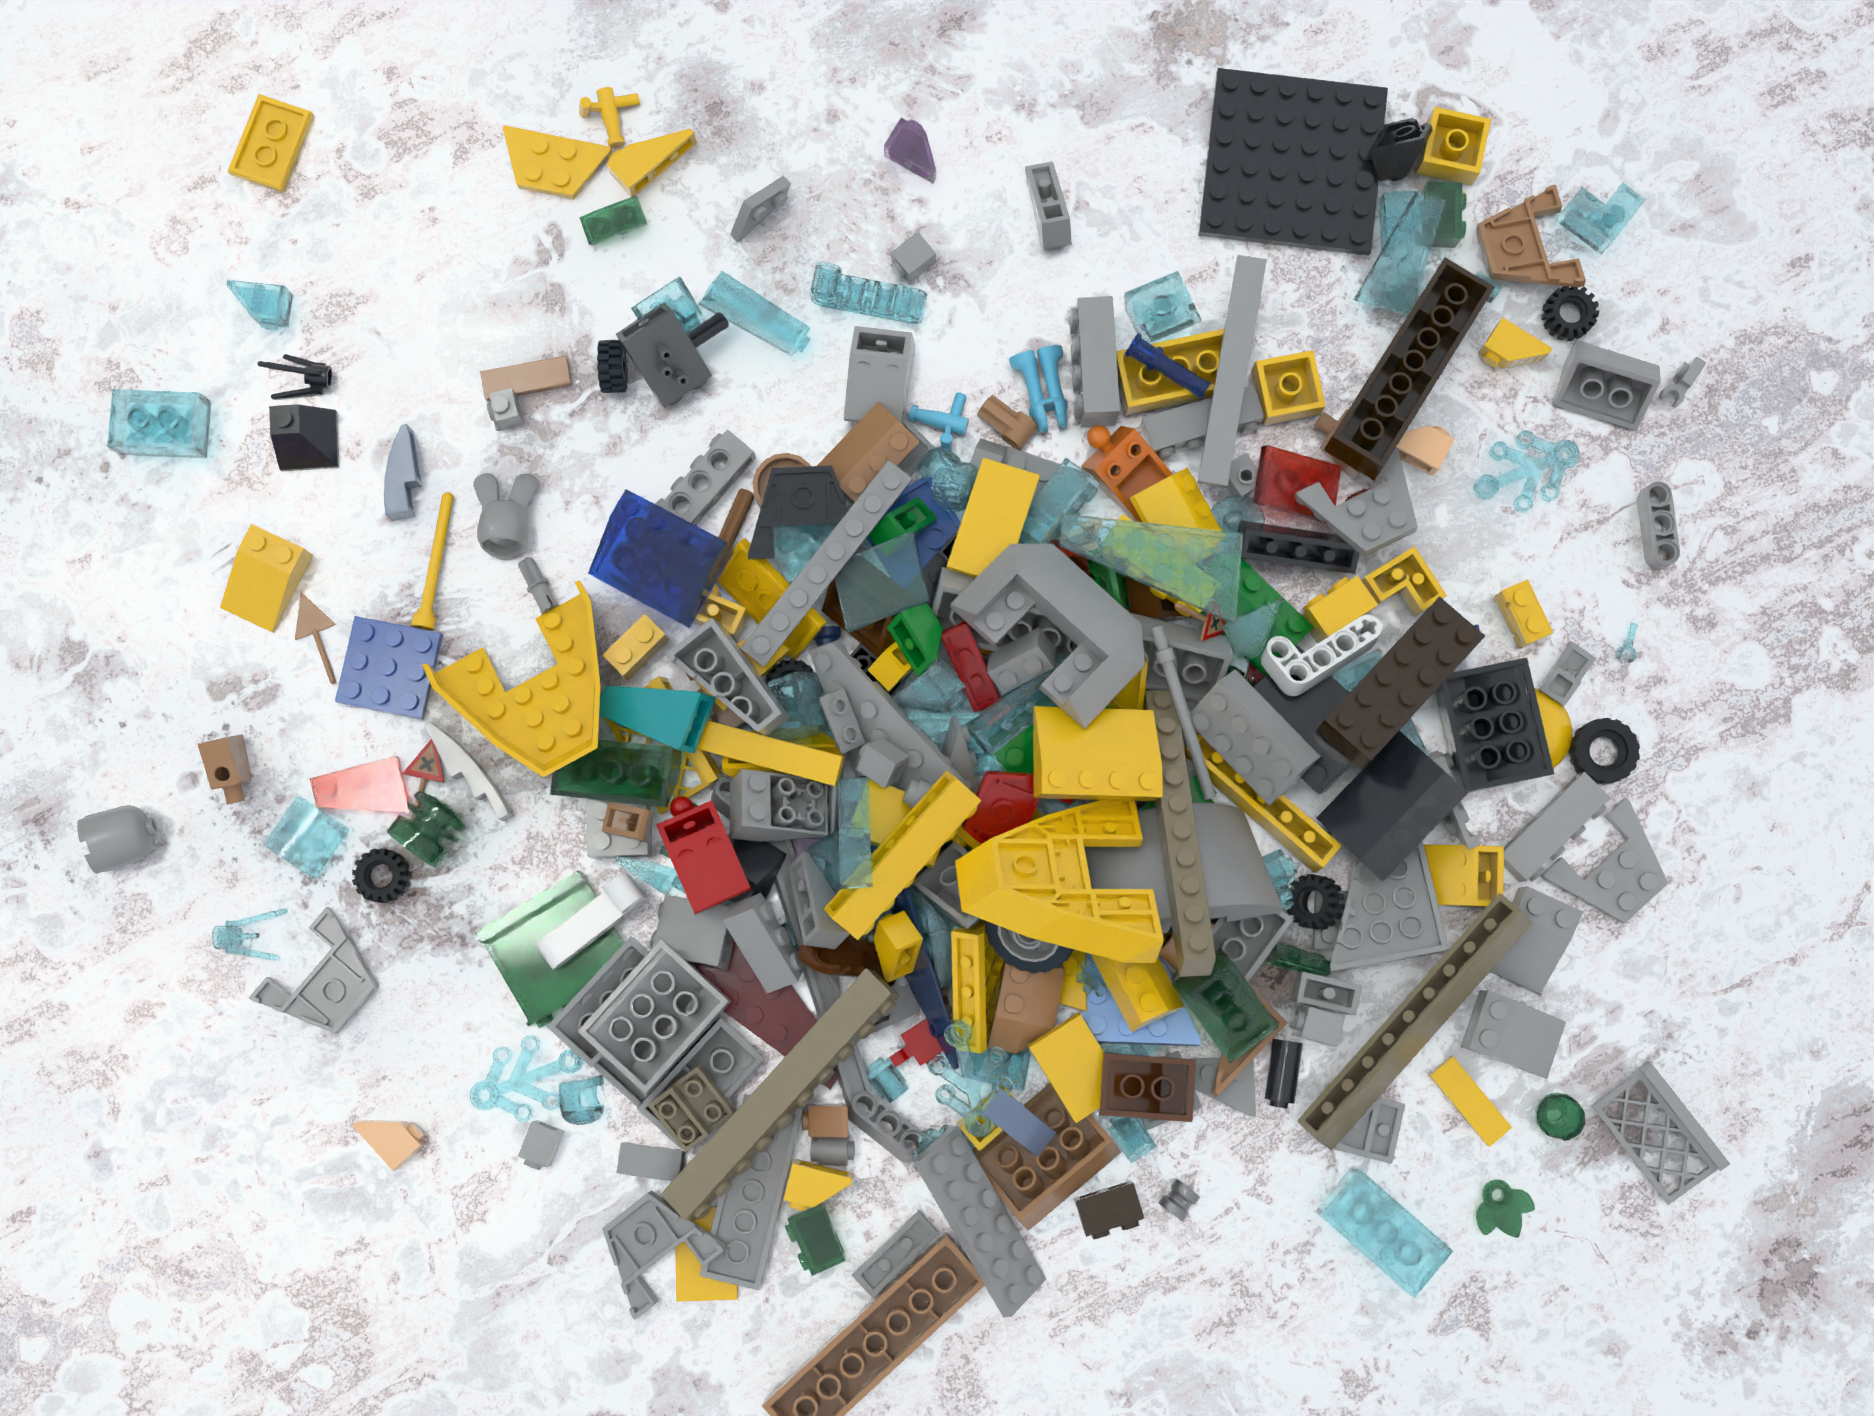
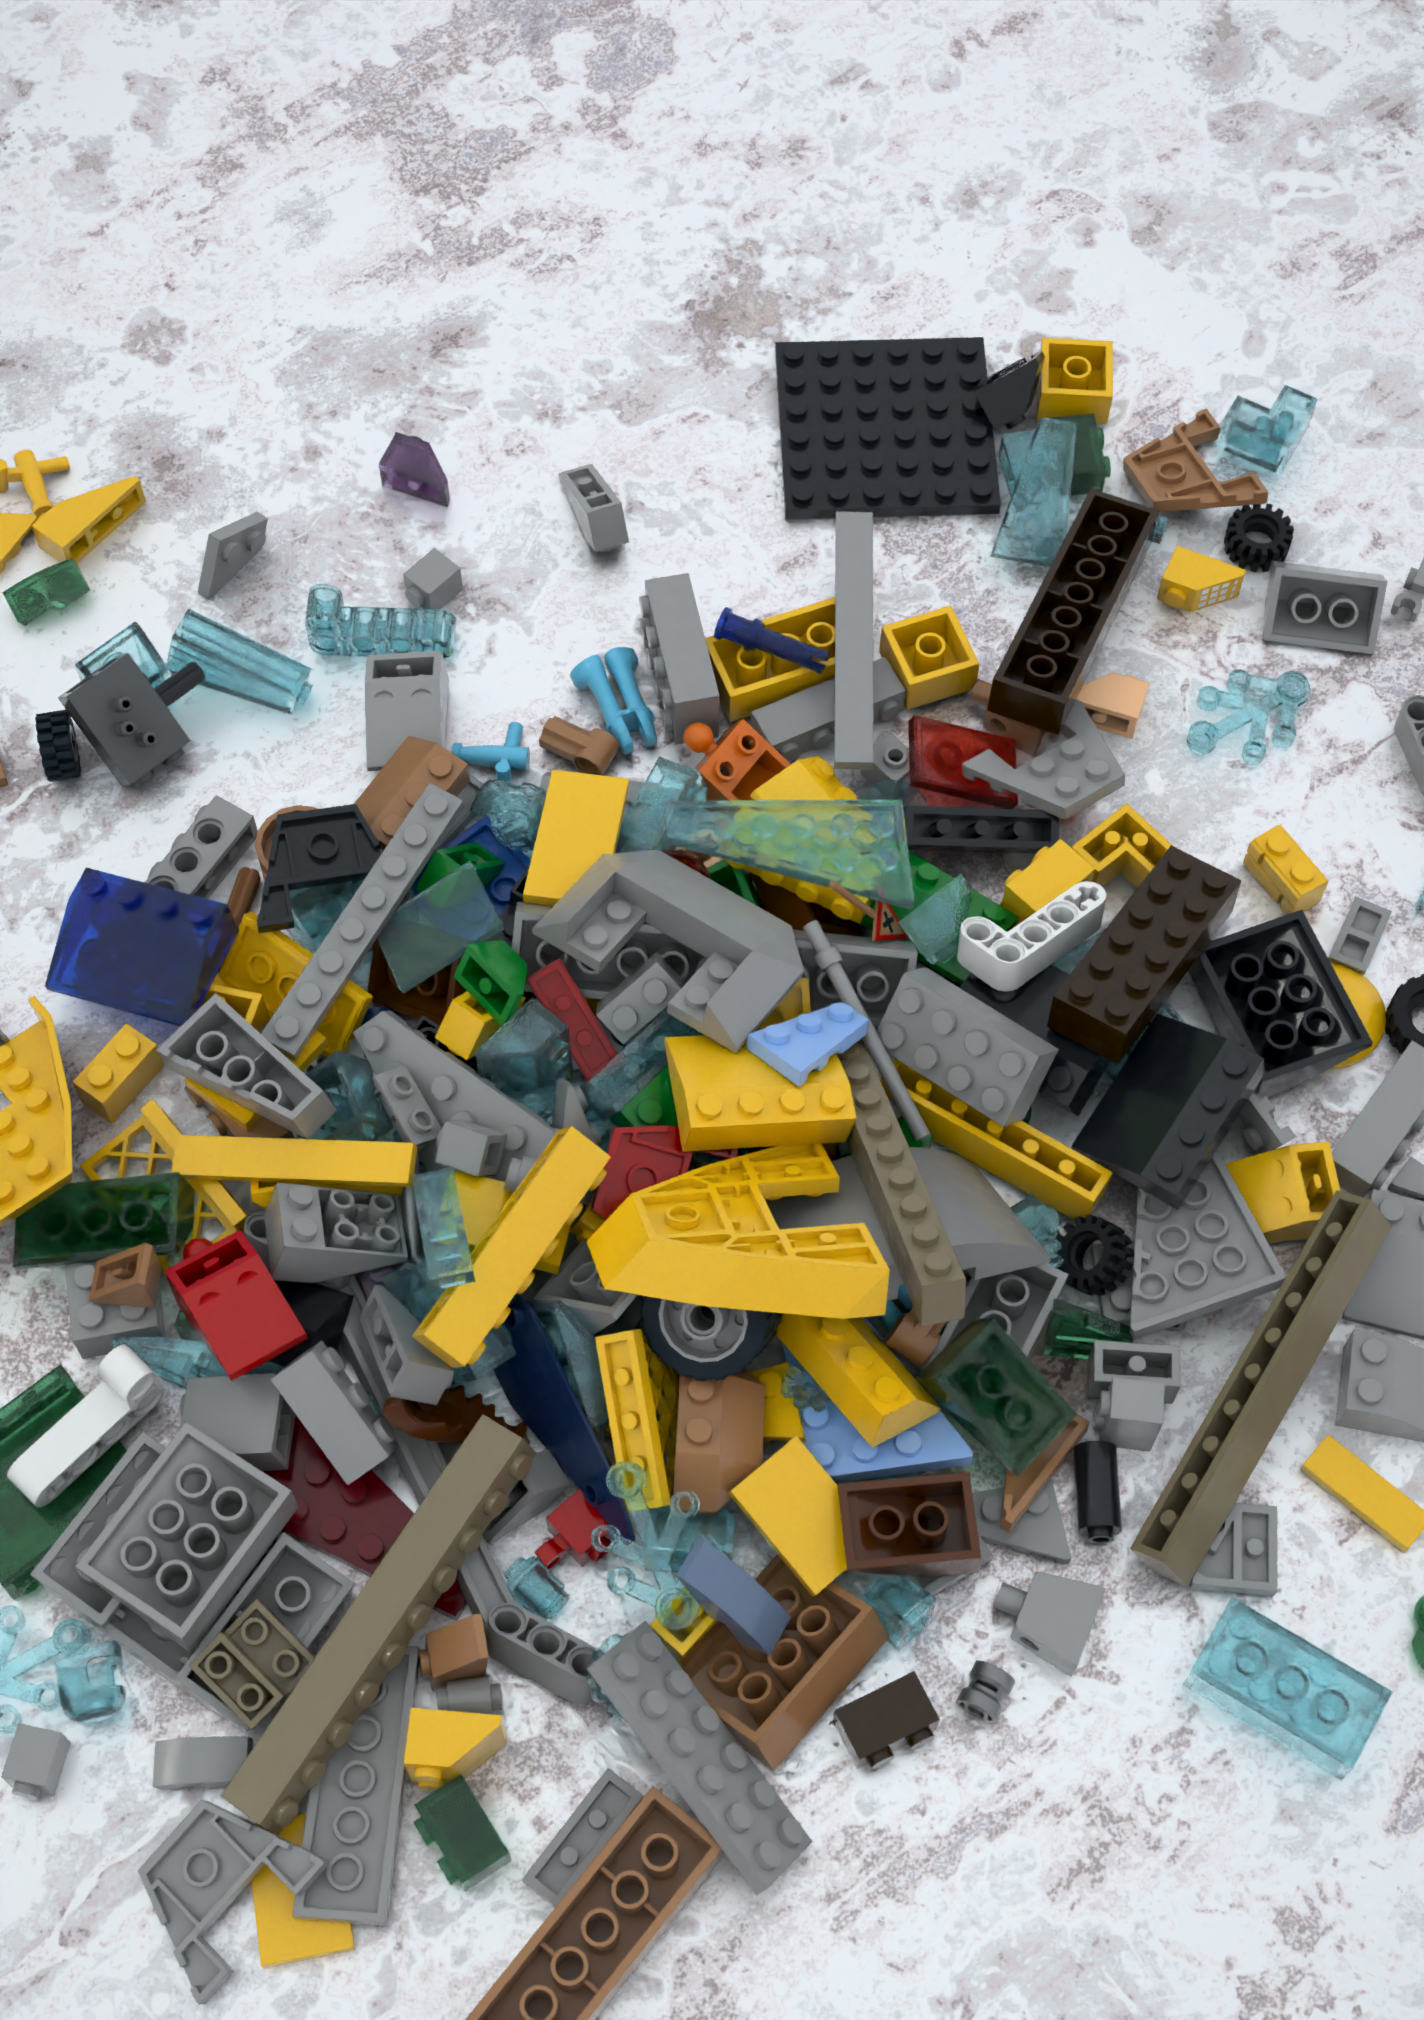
camera: 10 degrees left, 20 degrees down
teal slope [599,685,716,754] -> none
yellow slope [873,911,923,983] -> none
clear light blue slope [1124,271,1202,344] -> none
none -> light blue wing [746,1002,869,1087]
none -> light grey torso [993,1572,1106,1676]

